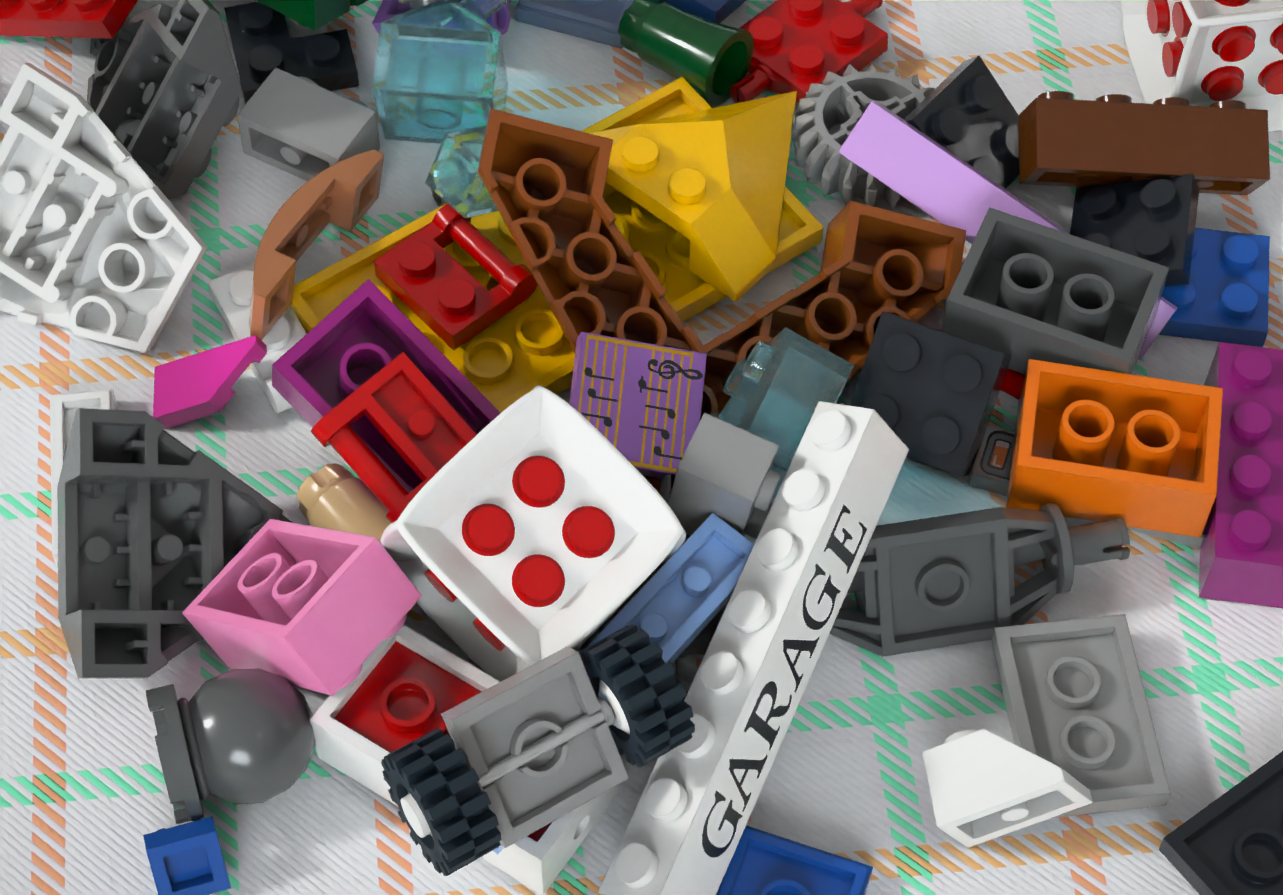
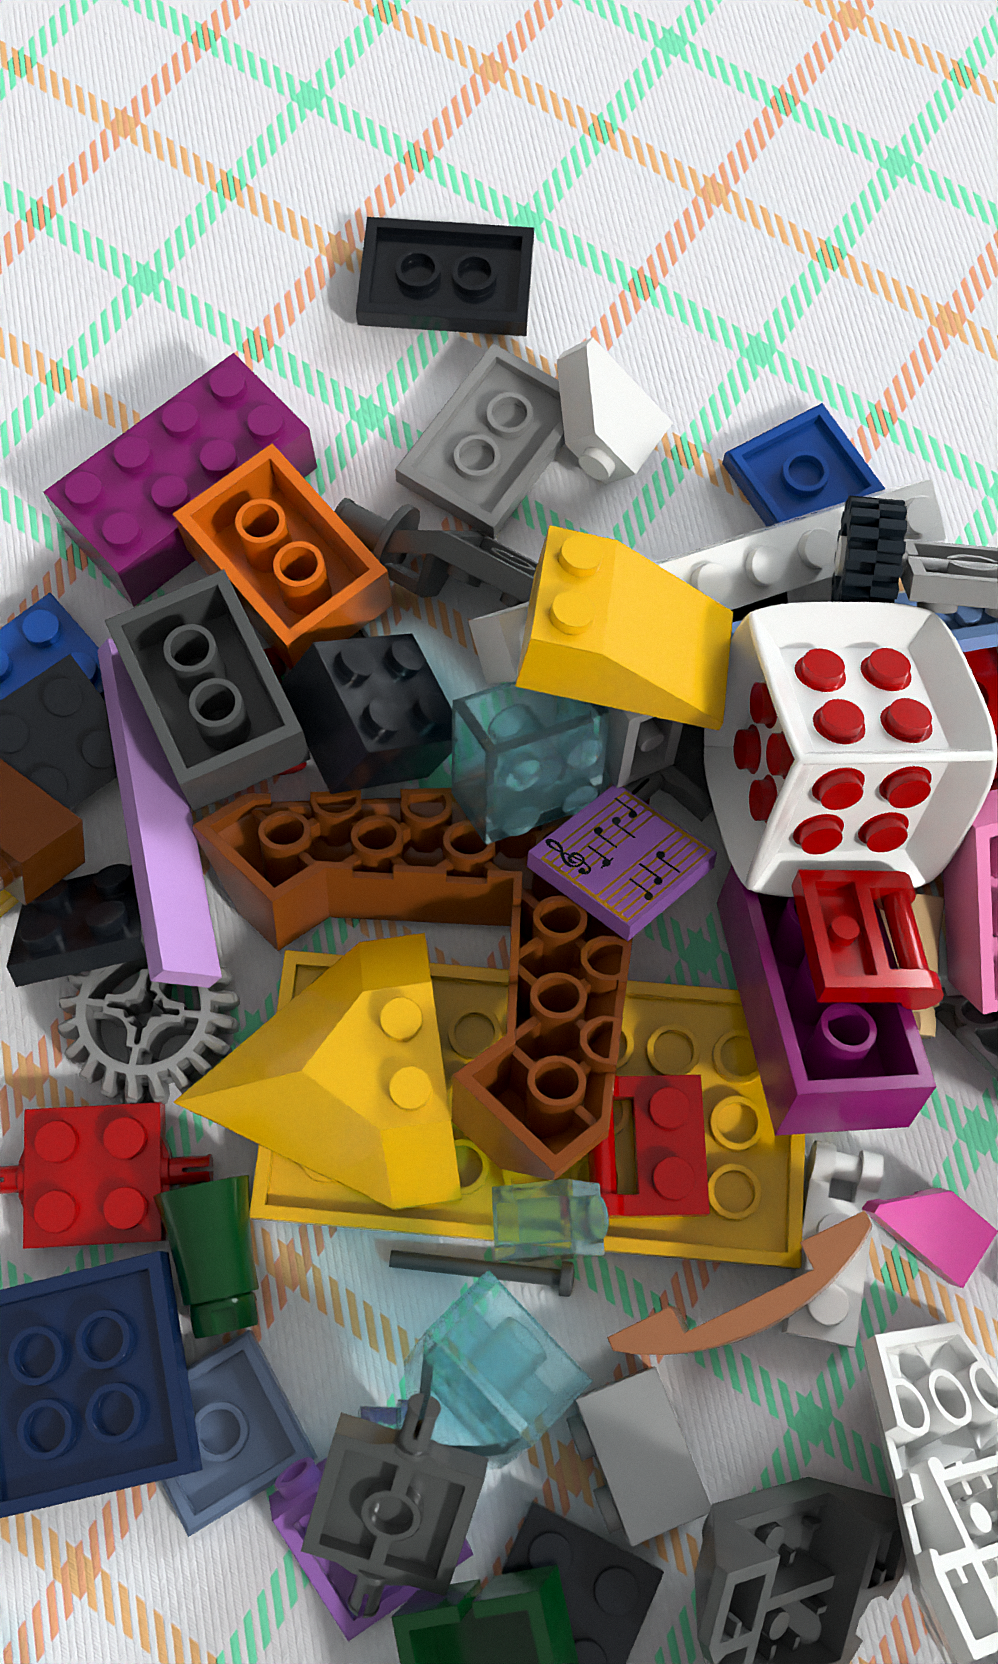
camera: 140 degrees left, 15 degrees up
none -> yellow slope [515,525,733,731]

